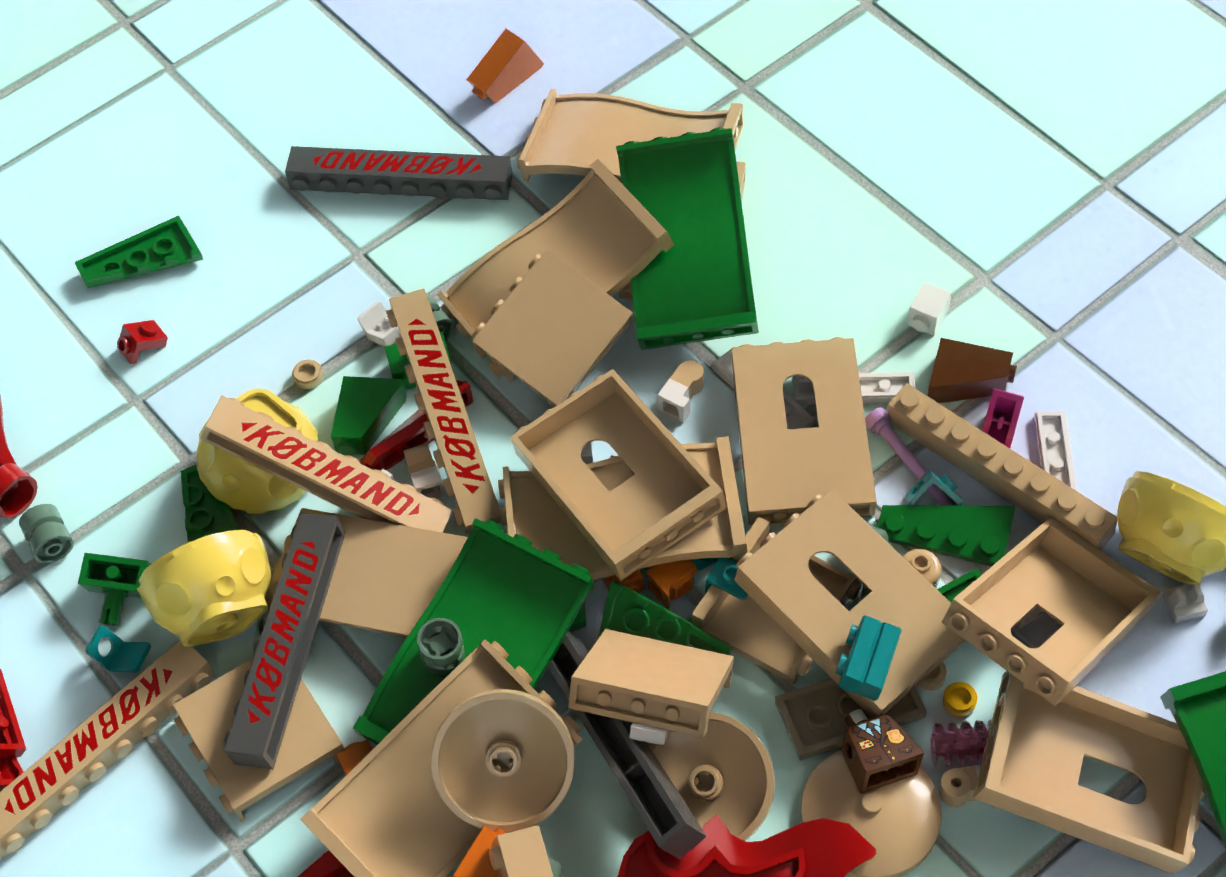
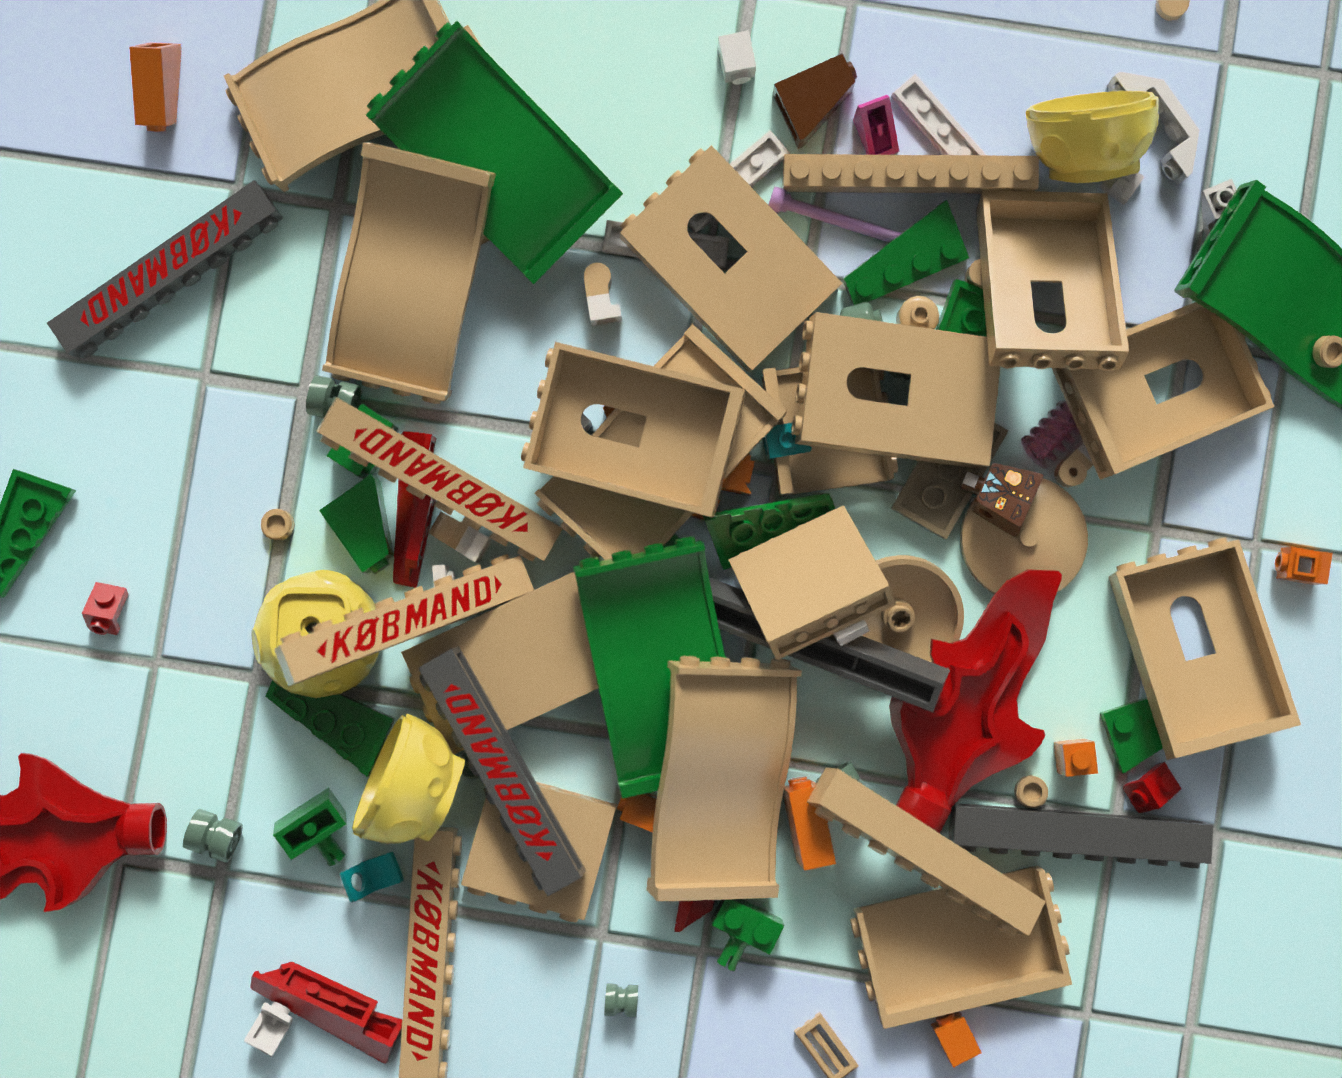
camera: 40 degrees left, 30 degrees up
white bracket [357,301,400,346] -> none
sand green wheel [417,618,465,676] -> none
tan dish [431,689,575,832] -> none
tan panel [472,249,633,408] -> none
teal brick [835,615,902,701] -> none
teal bracket [905,469,964,506] -> none
yellow tile [942,682,978,717] -> none

